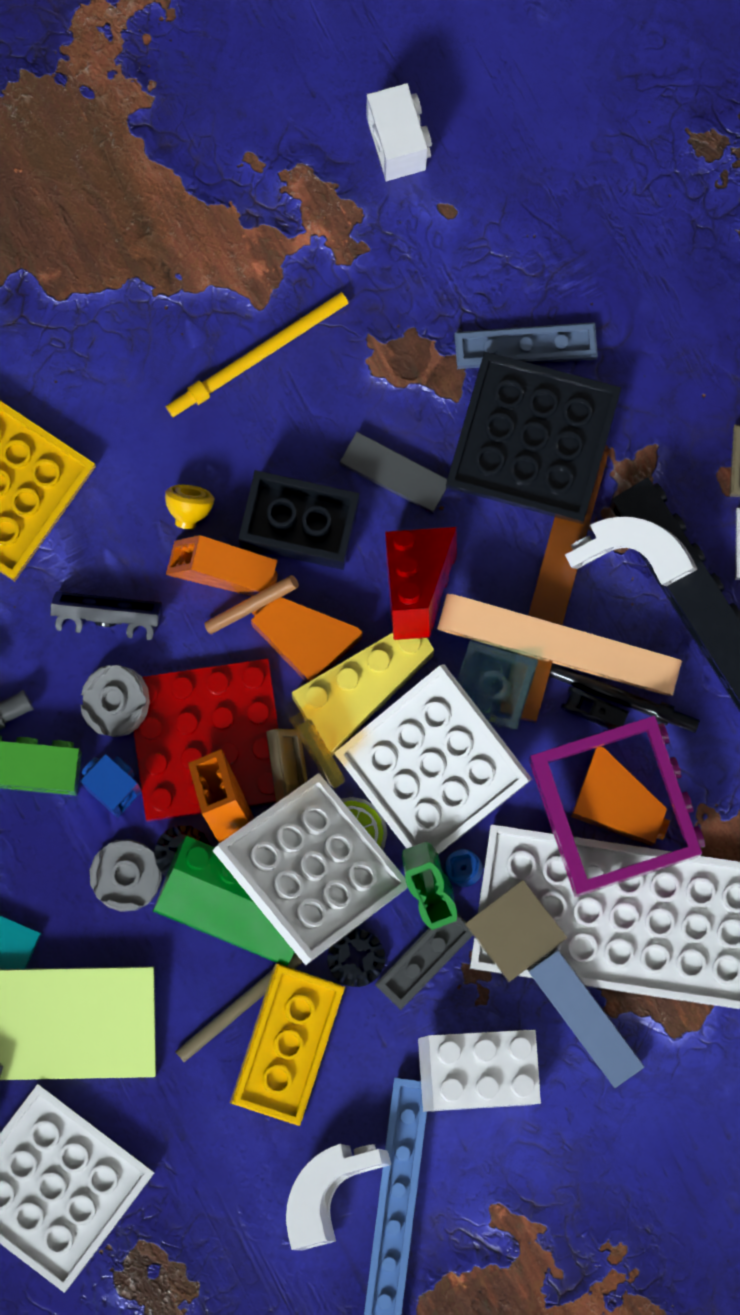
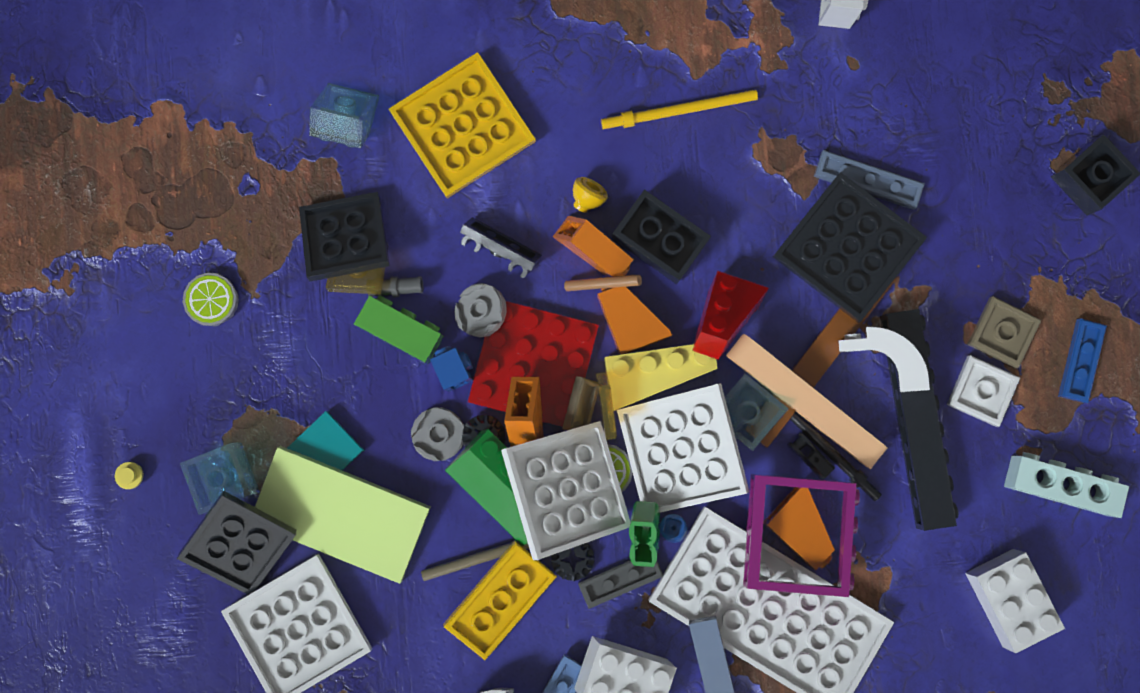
camera: 25 degrees right, 5 degrees up
dark grey tile [340,432,447,514] -> none
dark tan tile [465,880,567,982] -> none

